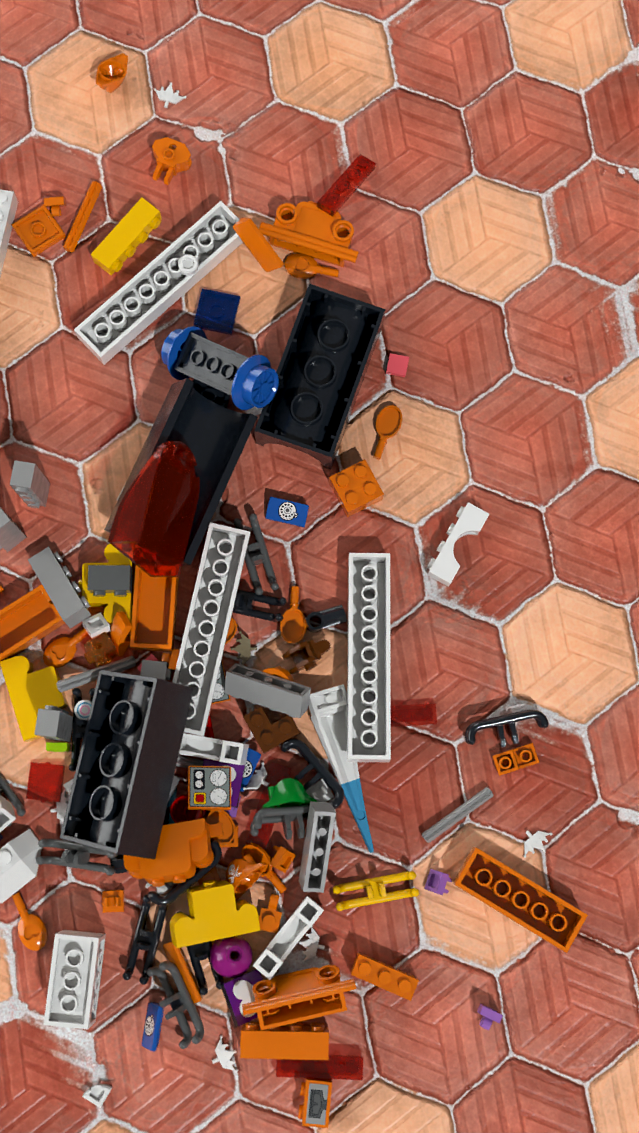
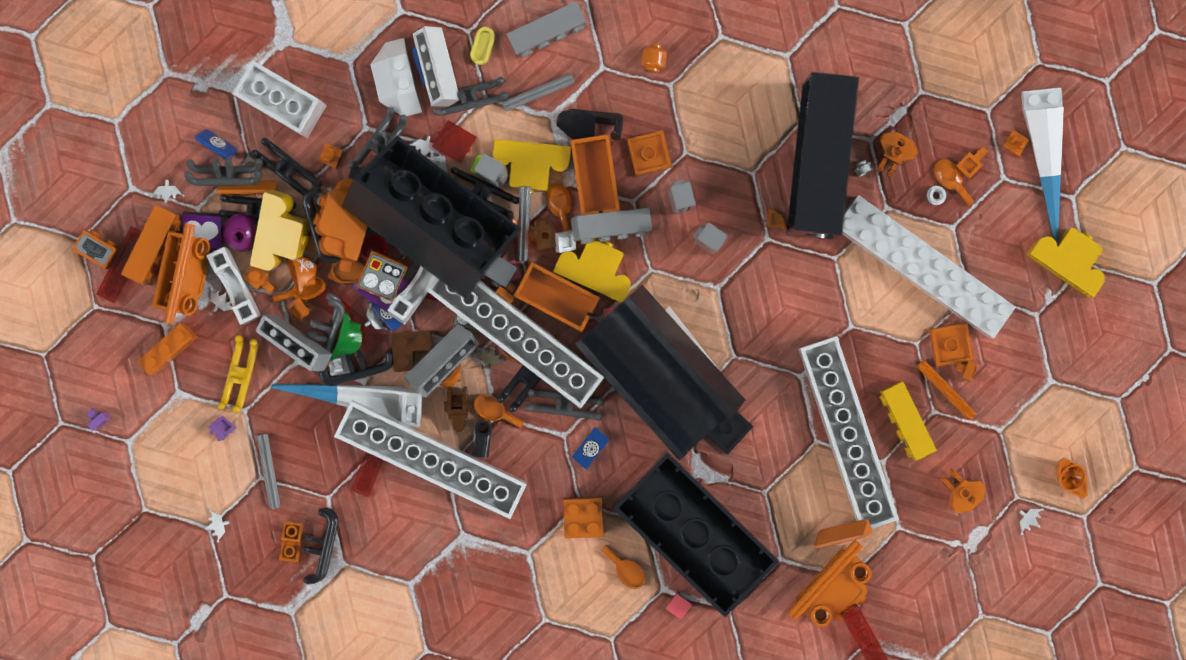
camera: 115 degrees right, 10 degrees up
orange piece [12,893,48,951] -> none
white tile [74,700,92,720] -> none
white tile [82,1084,113,1108] -> none
dark grey brick [88,565,133,597] -> none
clear red windscreen [108,441,200,577] -> none
orange slope [110,612,132,656] -> none
brick [161,326,279,410] -> none
white tile [178,254,199,276] -> none
clear blue tile [193,288,241,335] -> none
orange piece [285,254,339,279] -> none
white arch [427,502,489,587] -> none
orange brick [452,847,588,953] -> none

